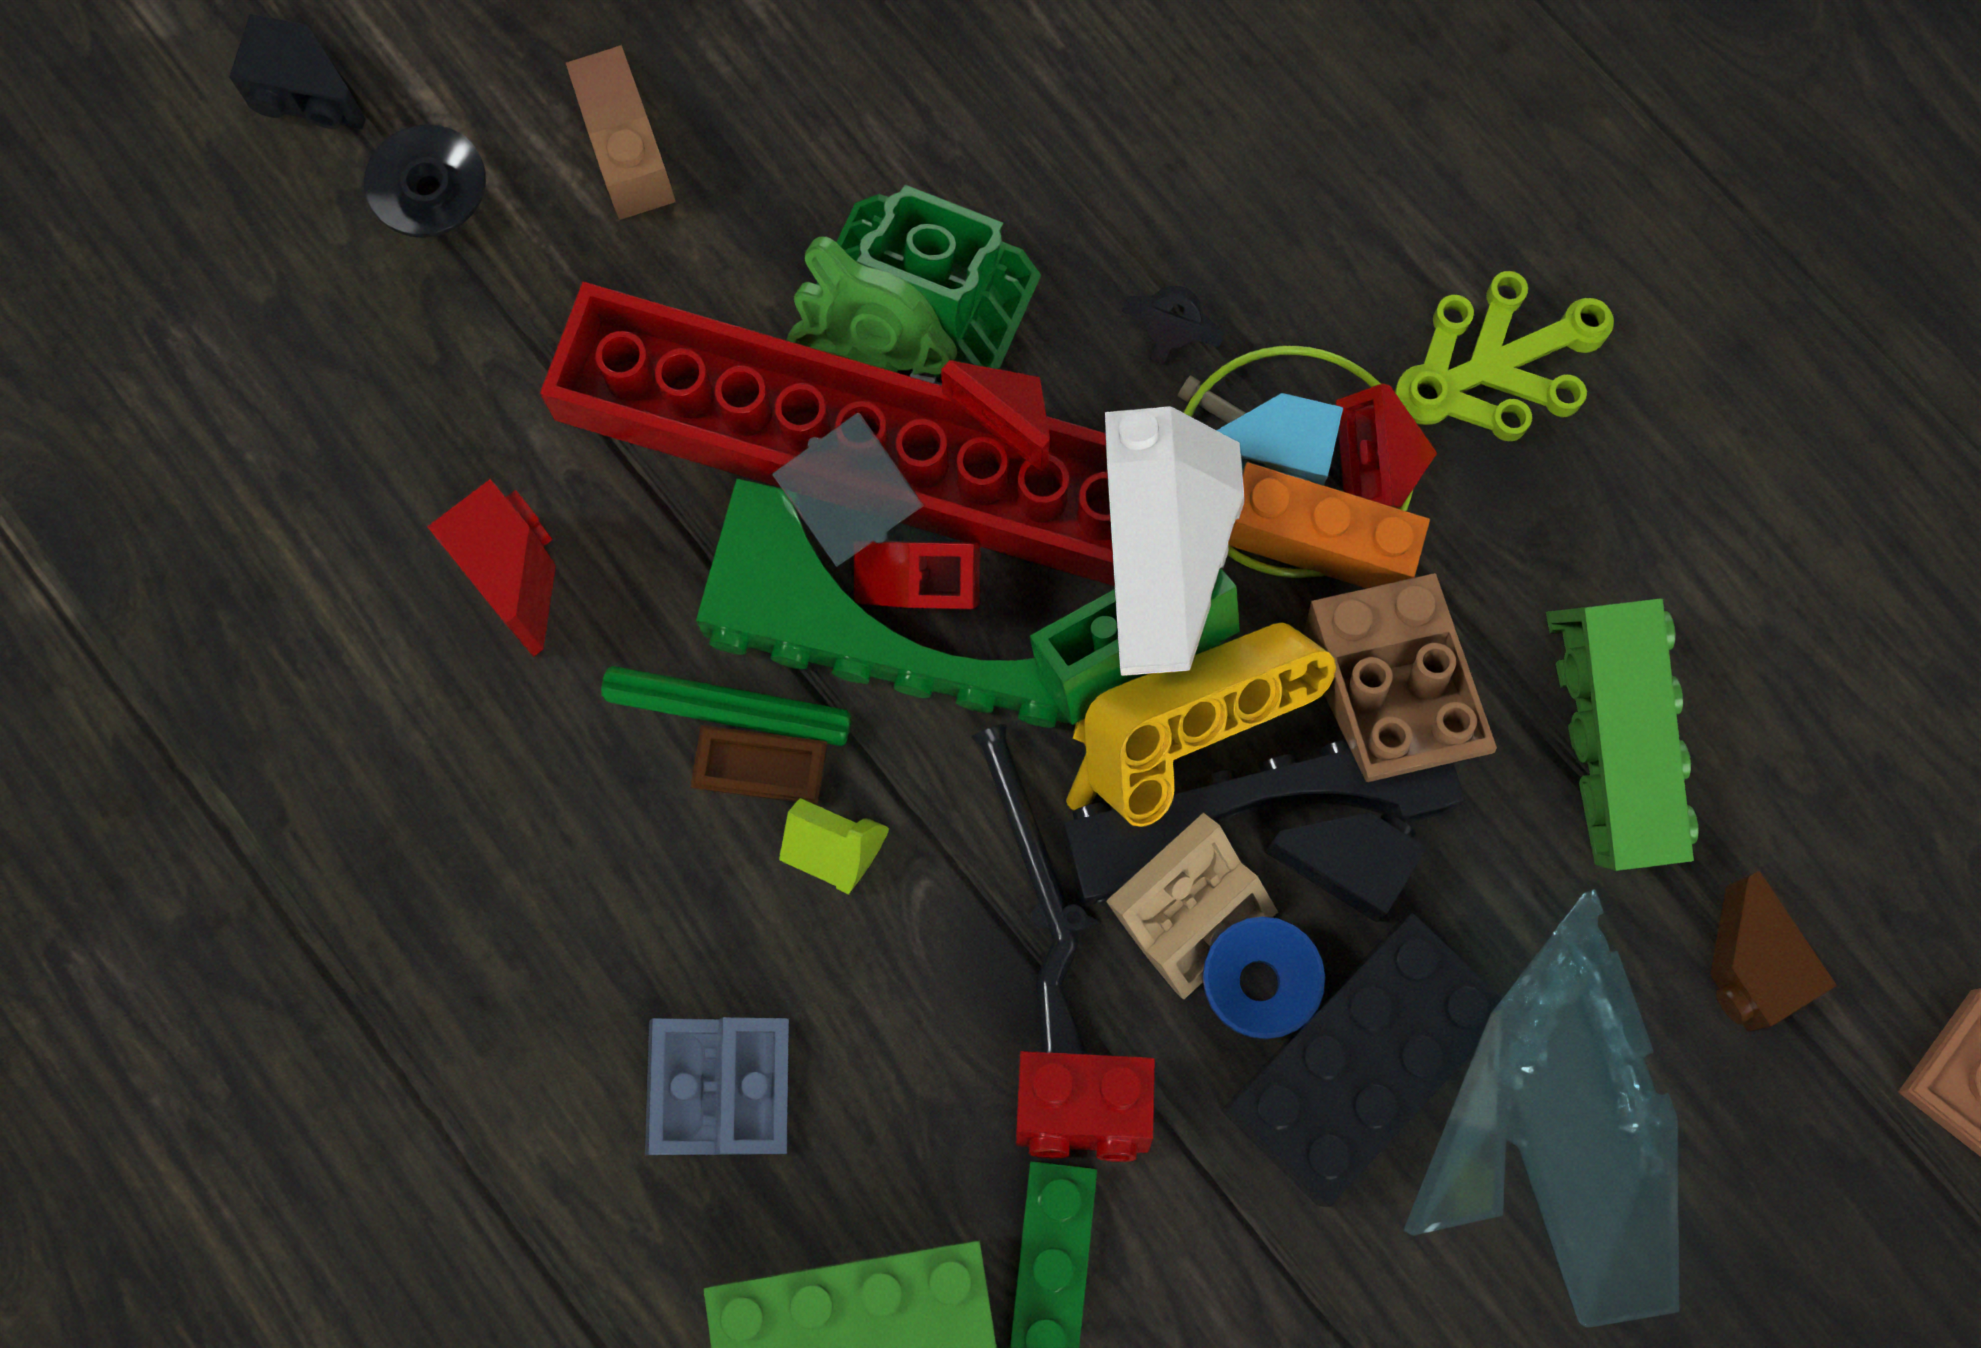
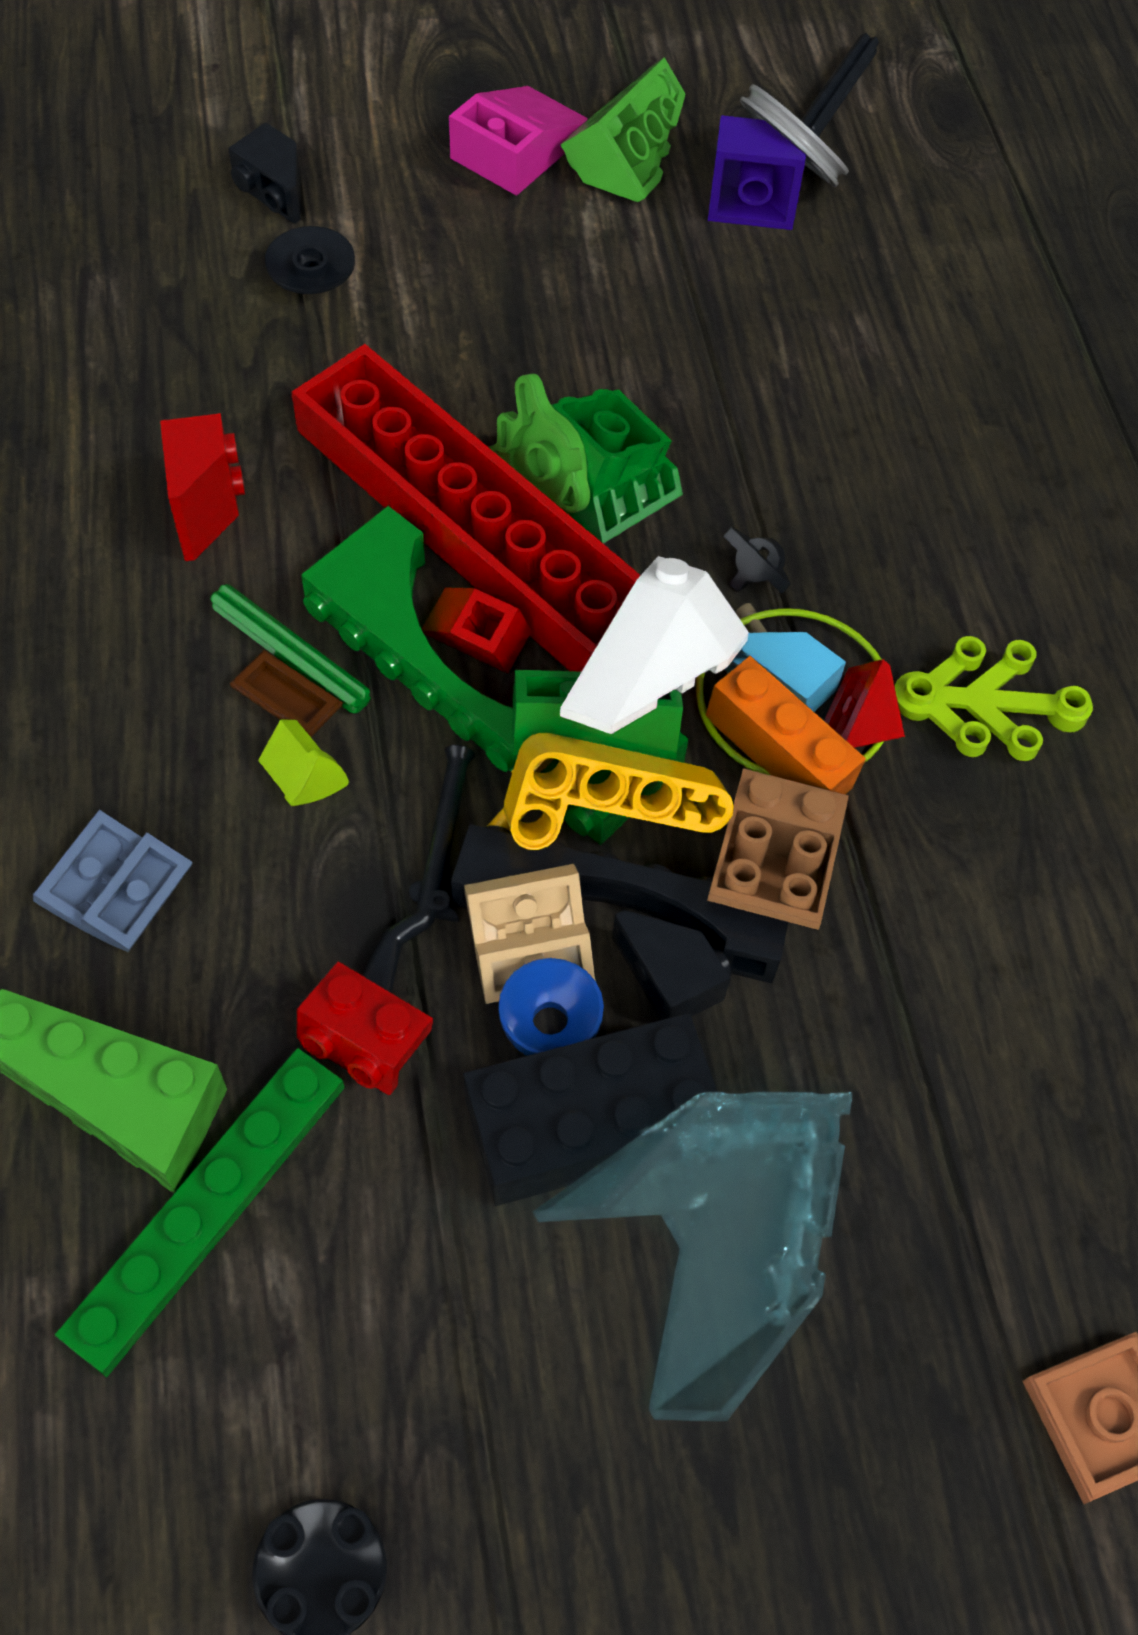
camera: 25 degrees right, 15 degrees down
medium nougat slope [566,45,676,220] -> none
clear light blue piece [772,413,924,567] -> none
red slope [941,360,1050,471] -> none
bright green wedge [1546,598,1699,871] -> none
reddish brown slope [1710,871,1837,1032] -> none

